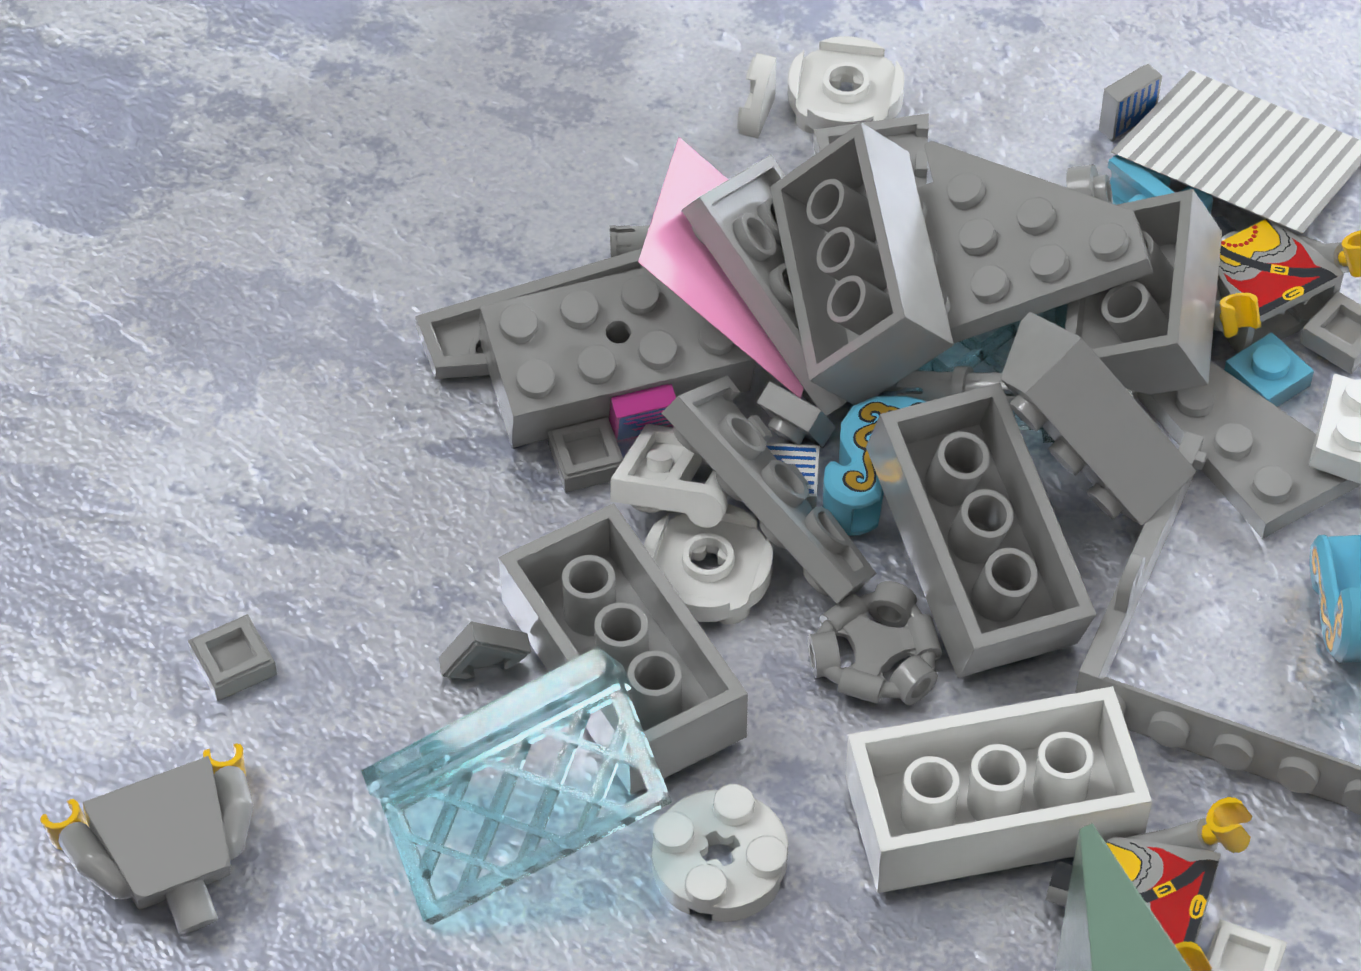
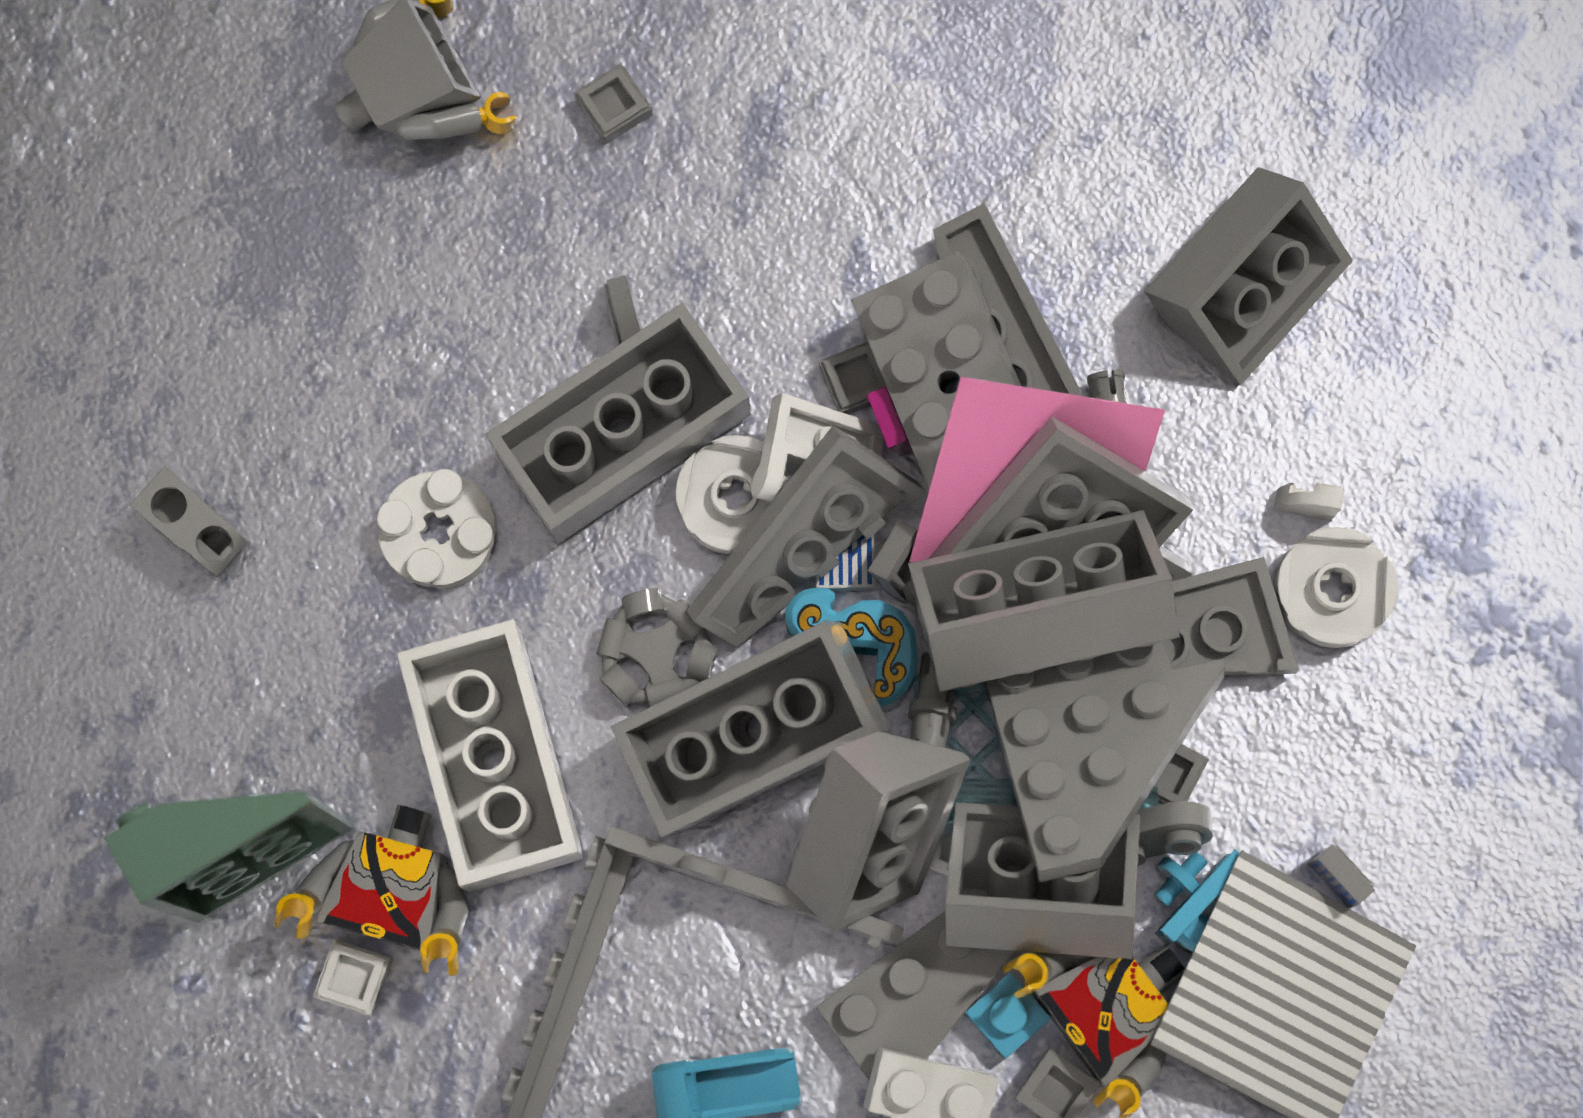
camera: 90 degrees right, 25 degrees up
clear light blue fence [361,647,672,925] -> none
none -> light grey slope [1144,167,1353,386]

